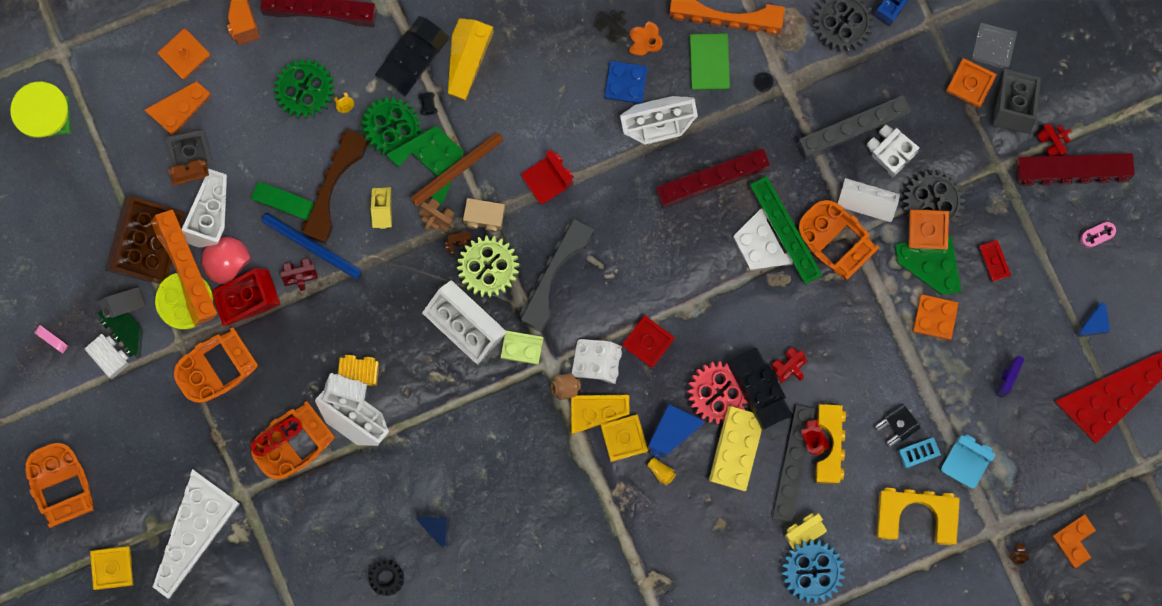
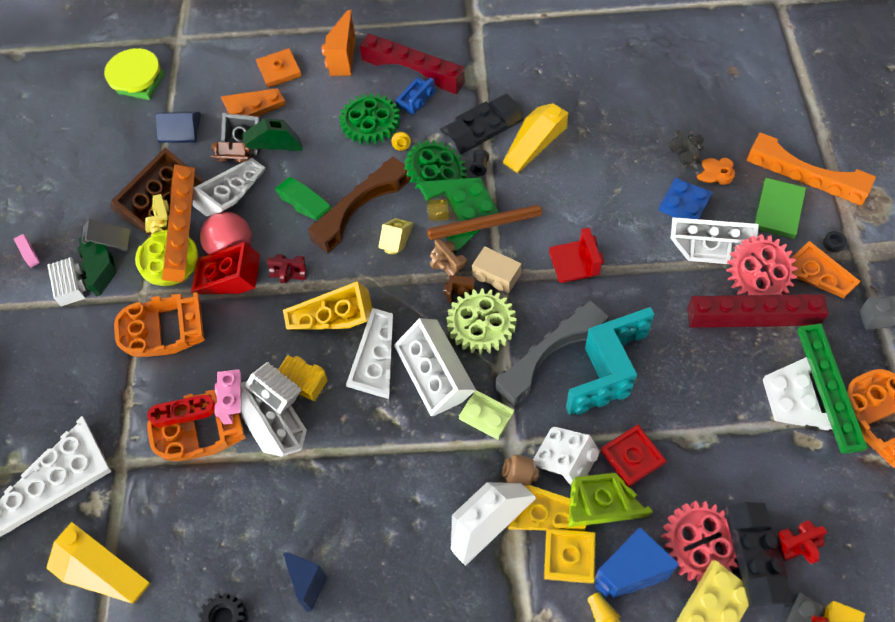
camera: 25 degrees right, 20 degrees down
blue axle [262,213,362,279] -> none
none -> yellow wedge [47,522,151,604]
none -> light yellow bracket [145,194,169,234]
none -> slope [155,111,201,143]
none -> bright pink bracket [215,370,241,424]
none -> dark green slope [242,118,303,151]
none -> yellow wedge [283,281,372,330]
none -> white wing [346,308,393,399]
none -> blue bracket [395,77,435,115]
none -> clear yellow bracket [427,199,449,220]
none -> white wedge [451,482,536,566]
none -> teal bracket [566,307,654,416]
none -> lime wing [568,473,653,527]
none -> coral gear [726,235,798,295]
none -> orange wing [790,241,861,298]

